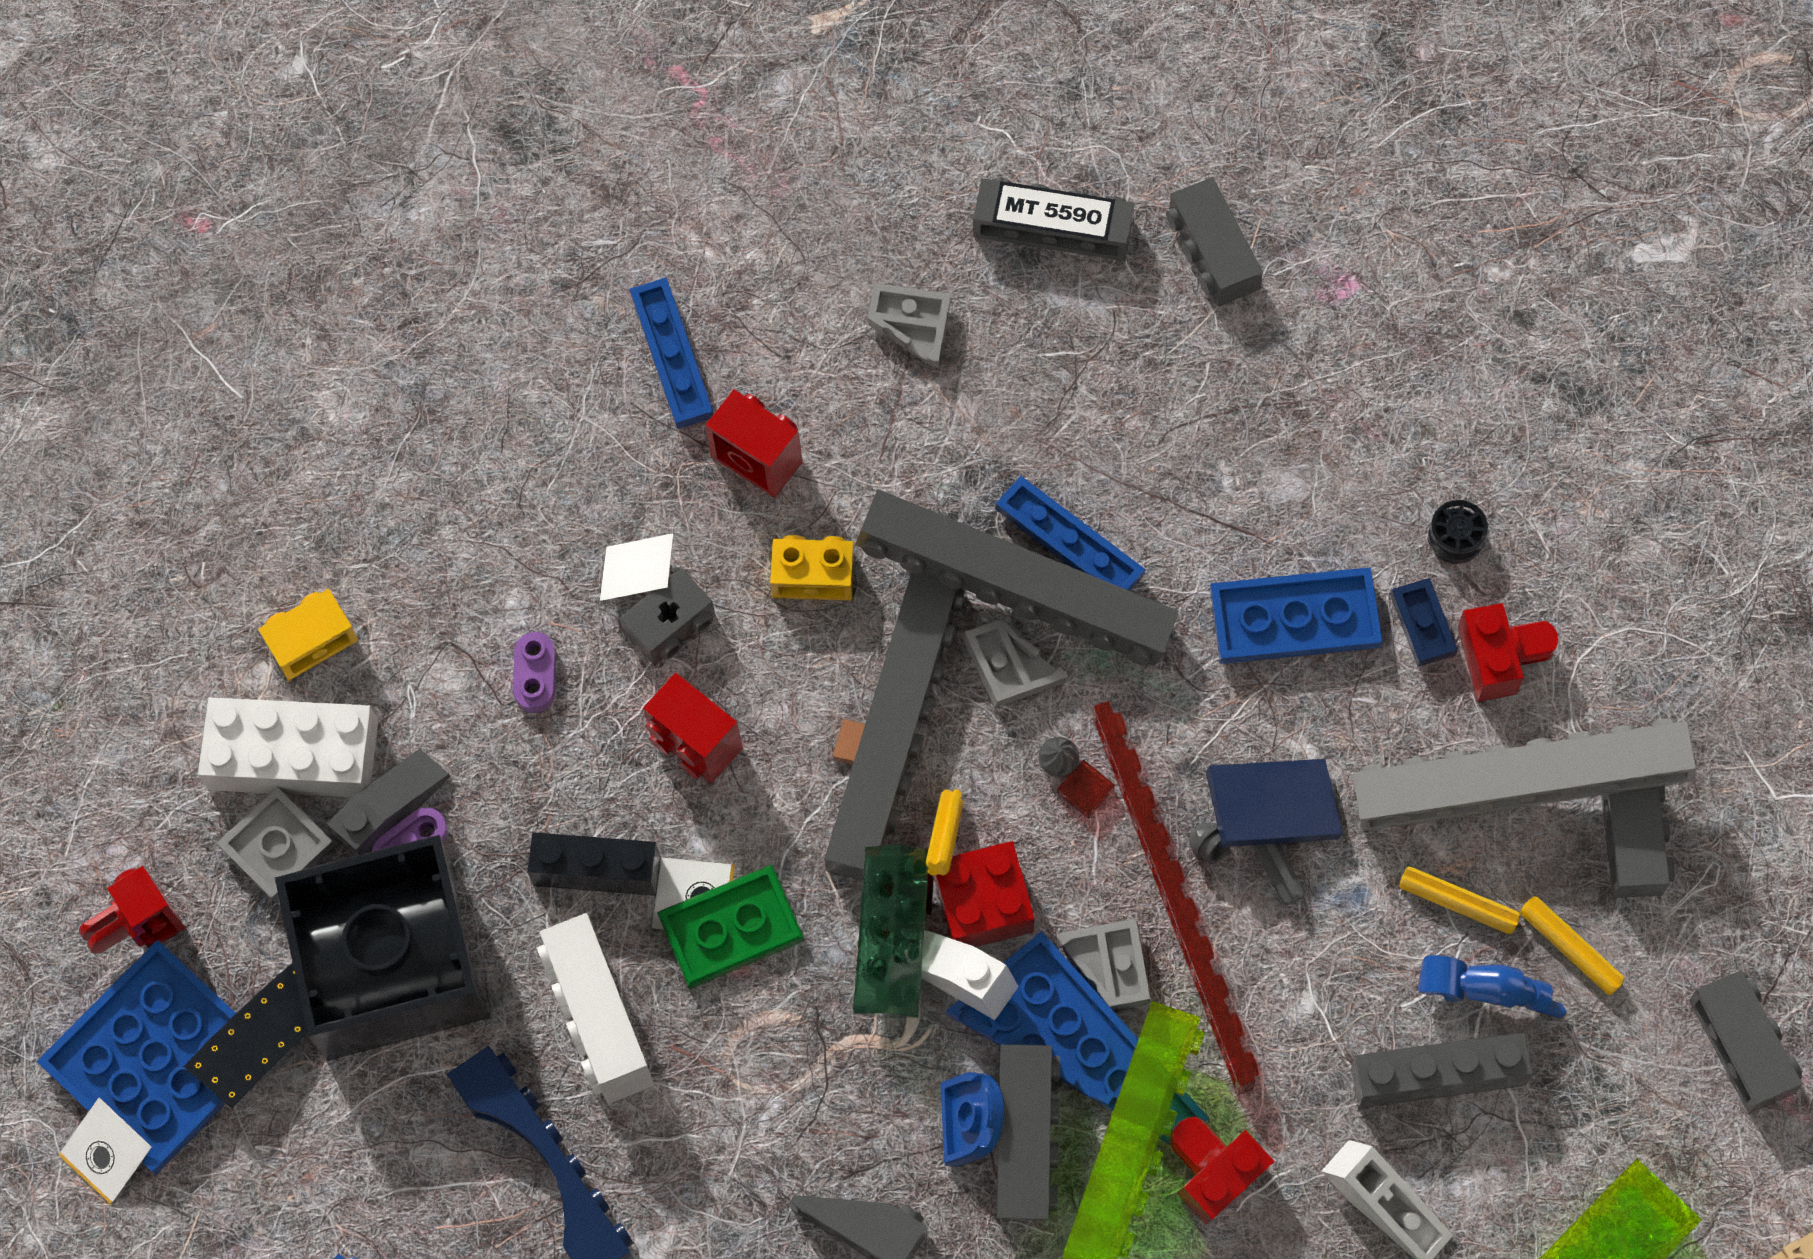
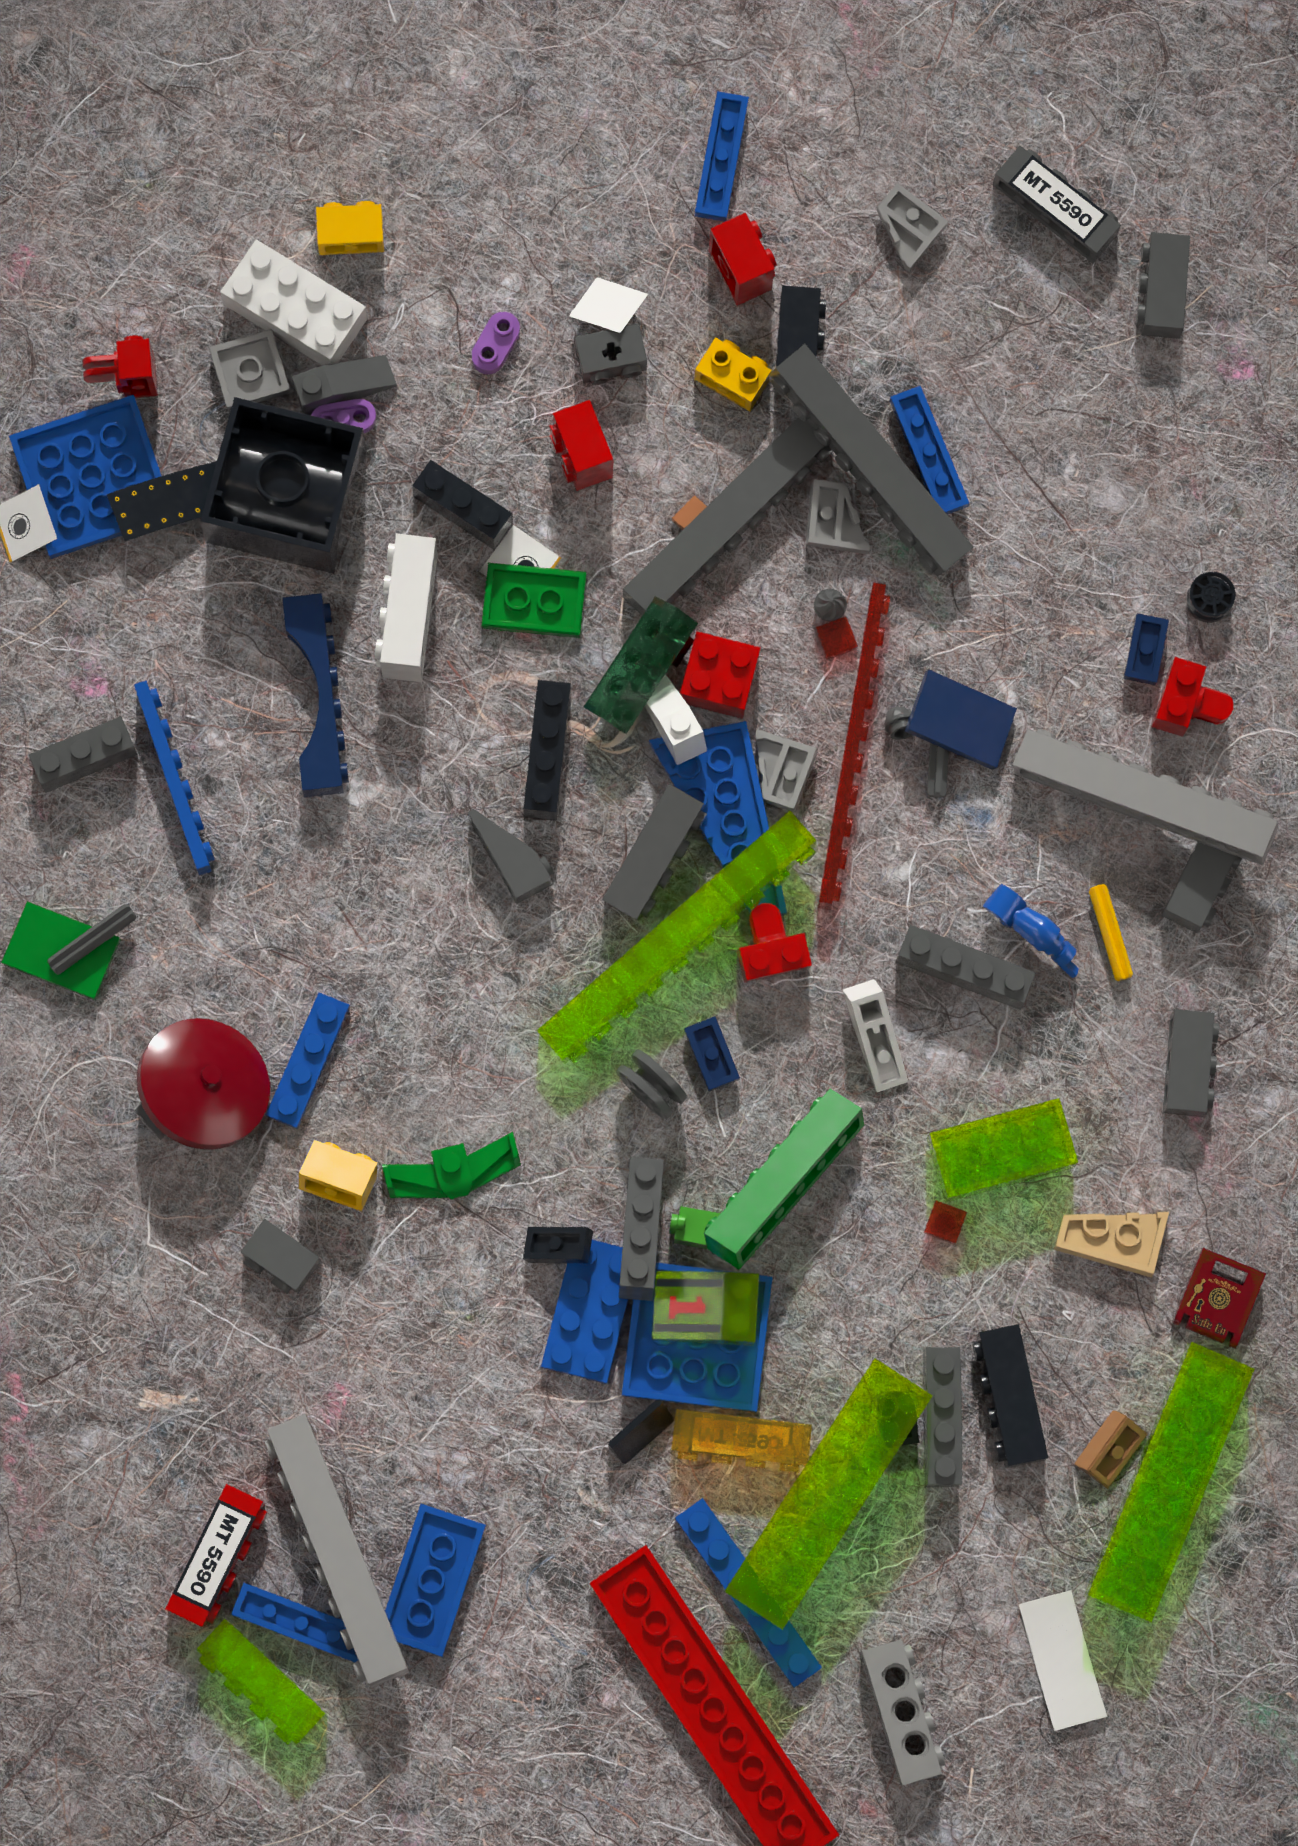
camera: 20 degrees right, 10 degrees up
yellow axle [925,789,964,876] -> none
blue tile [940,1072,1004,1167] -> none
blue plate [1210,567,1383,664] -> none
yellow axle [1399,867,1520,934] -> none
none -> black brick [523,680,571,821]
none -> black brick [774,285,826,389]

